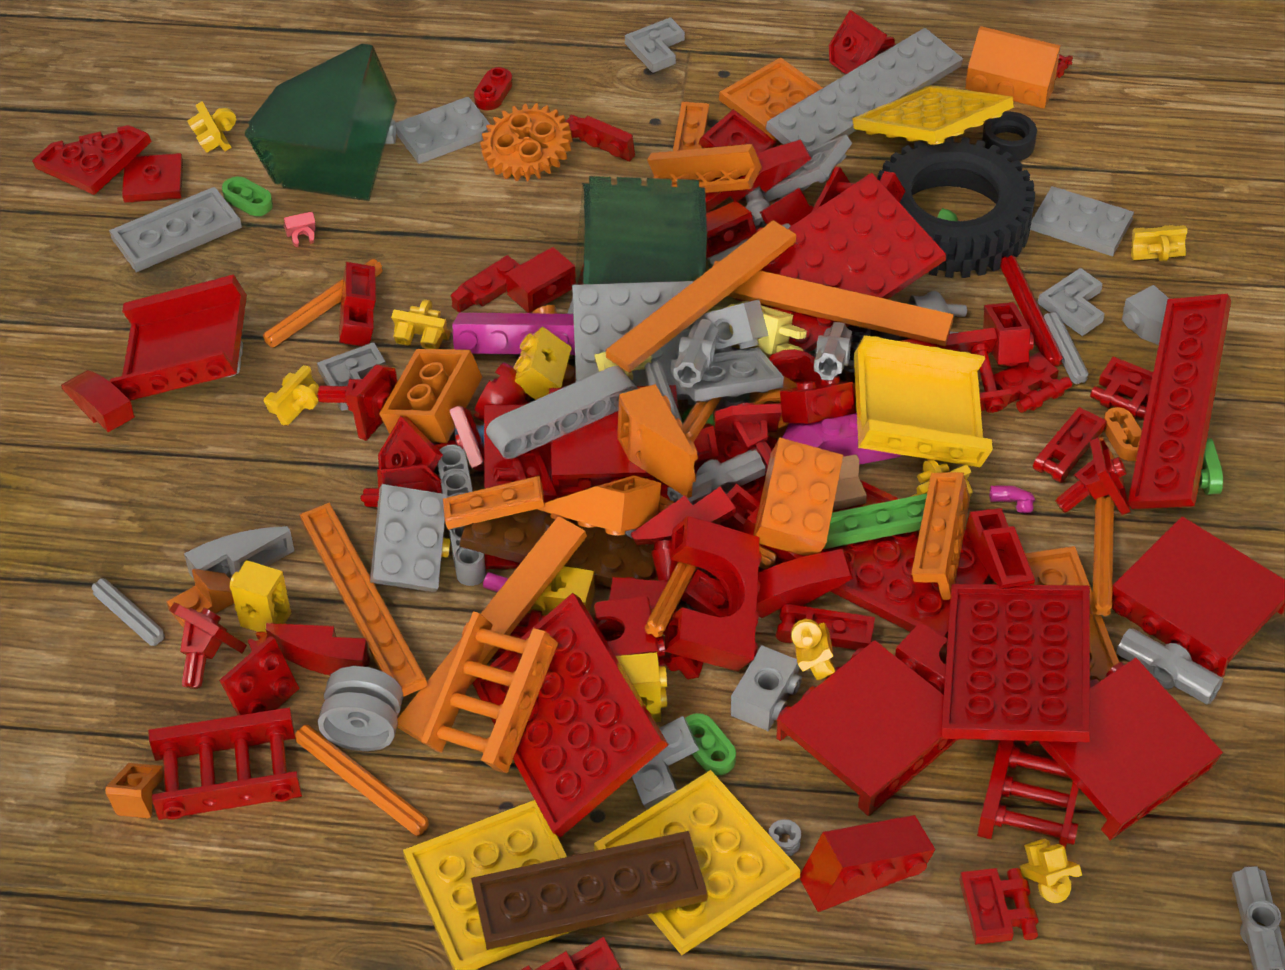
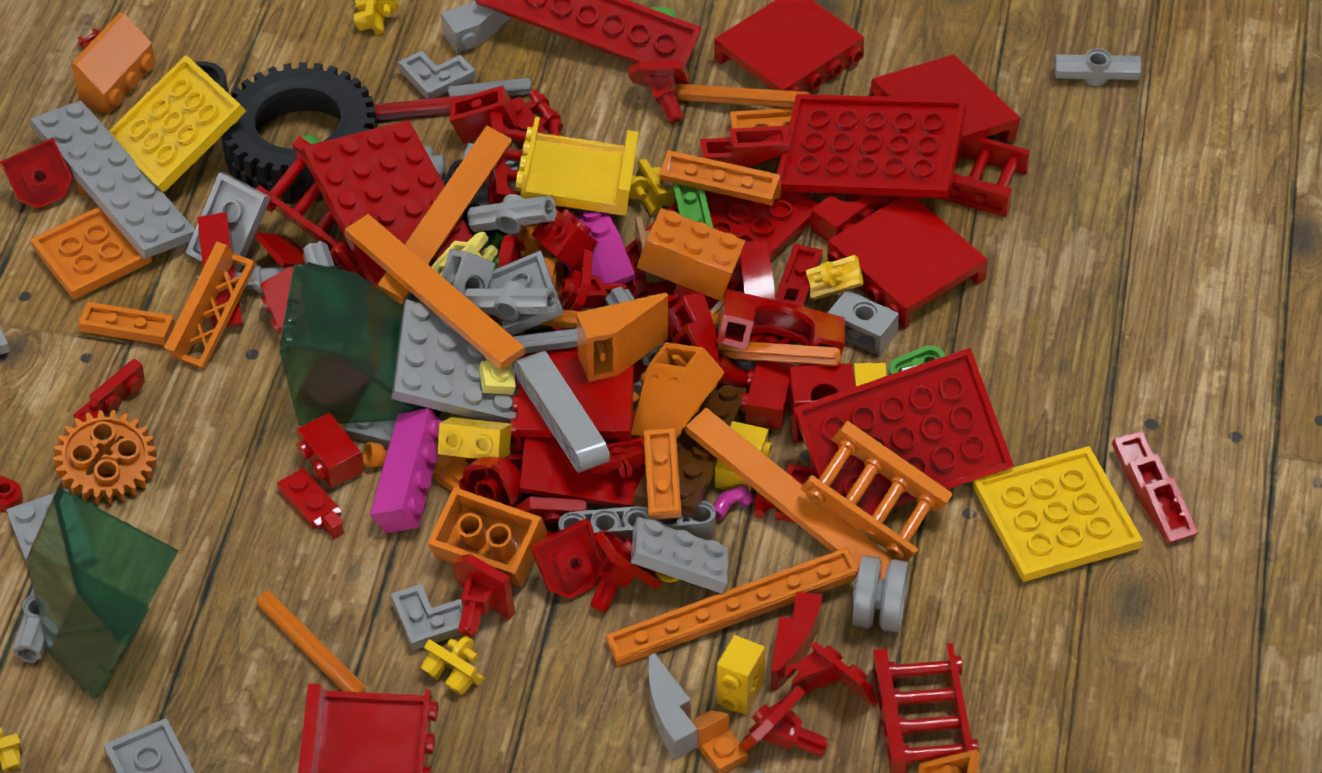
camera: 85 degrees left, 0 degrees up
bright green plate [222,177,273,216] -> none
coral tile [284,212,315,247] -> none
orange axle [295,725,429,836] -> none
red slope [339,262,376,346] -> none
yellow hips [391,299,451,349] -> none
reddish brown plate [471,831,708,950] -> none
yellow plate [594,770,800,955] -> none
red plate [698,109,776,154] -> none
light grey bush [769,819,801,856] -> none
red wedge [799,815,936,912] -> none
red plate [959,868,1039,945] -> none
dark pink arm [989,486,1035,513] -> none
yellow hips [1020,839,1082,903] -> none
light grey plate [1030,186,1134,256] -> none
red plate [1033,407,1107,483] -> none
red plate [1090,356,1153,419] -> none
orange beam [1104,407,1142,461] -> none
light grey piece [1116,628,1224,704] -> none

